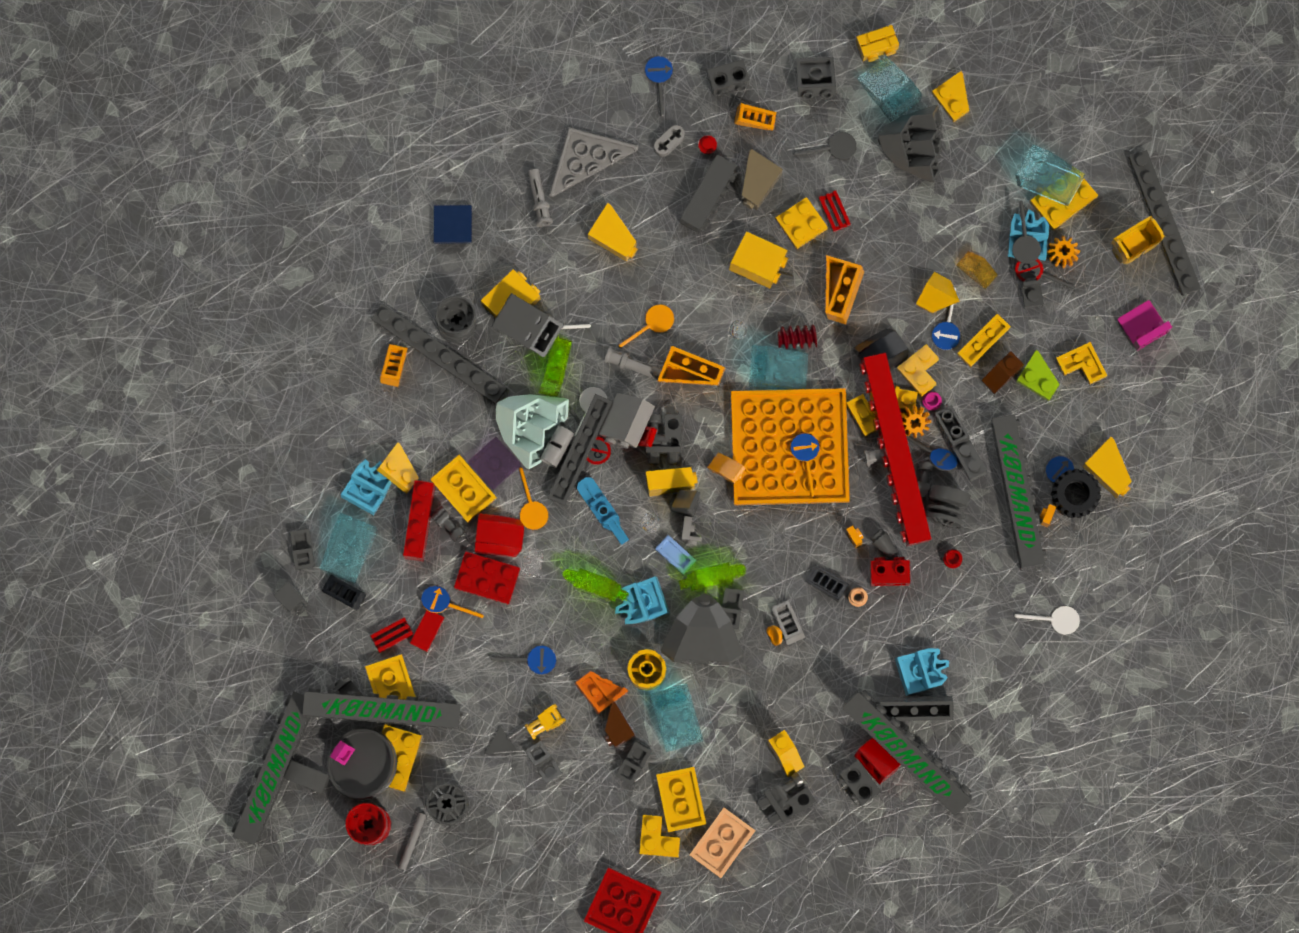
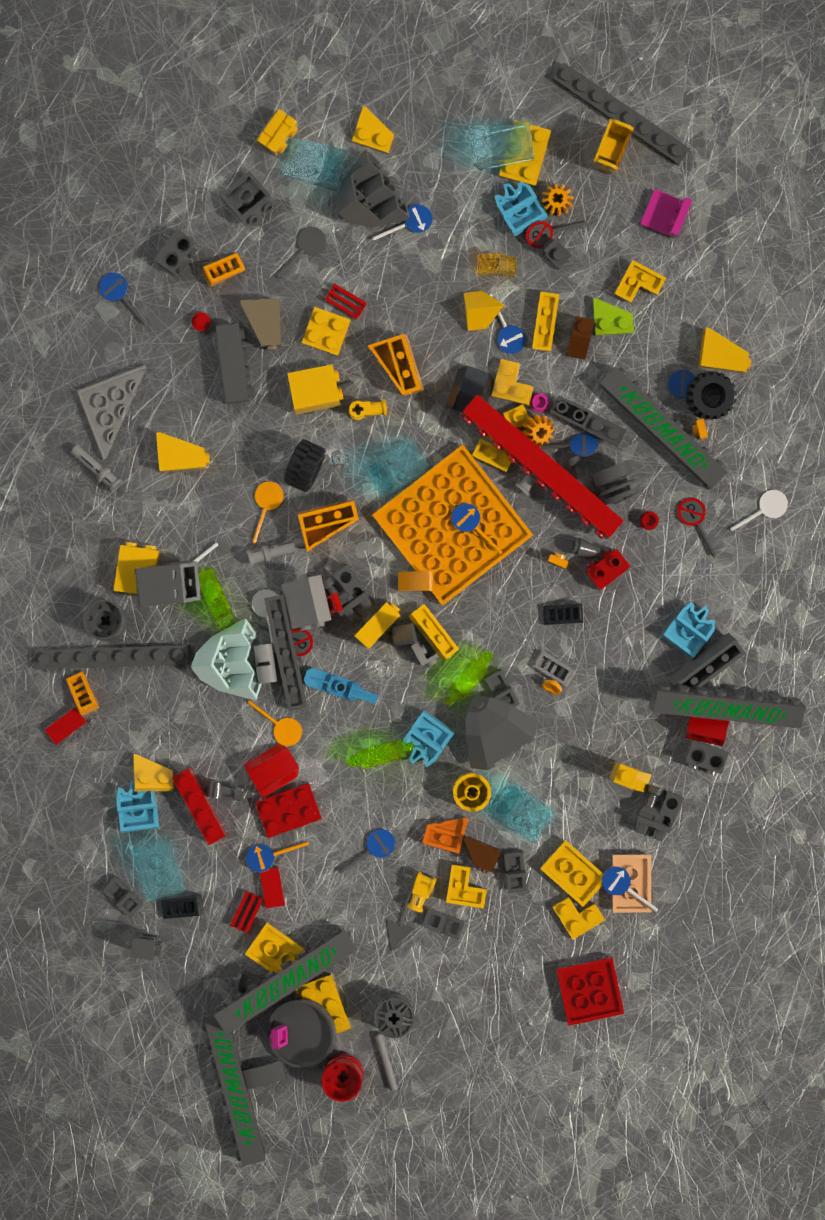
camera: 40 degrees left, 10 degrees up
yellow plate [430,455,497,523] -> none
dark blue tile [434,205,472,244] -> none
clear purple tile [468,437,522,491] -> none
light grey beam [654,125,685,157] -> none
light blue tile [655,535,696,575] -> none
dark red piece [778,324,817,350] -> none
light nougat plate [848,587,868,607] -> none
dark grey piece [1012,201,1041,264] -> none
none -> red tile [45,707,87,745]
none -> black tyre [284,439,326,492]
none -> yellow connector [349,399,387,420]
none -> blue piece [372,204,433,240]
none -> yellow plate [408,604,459,661]
none -> yellow plate [446,864,487,909]
none -> blue piece [602,867,658,912]
none -> piece [677,497,716,557]

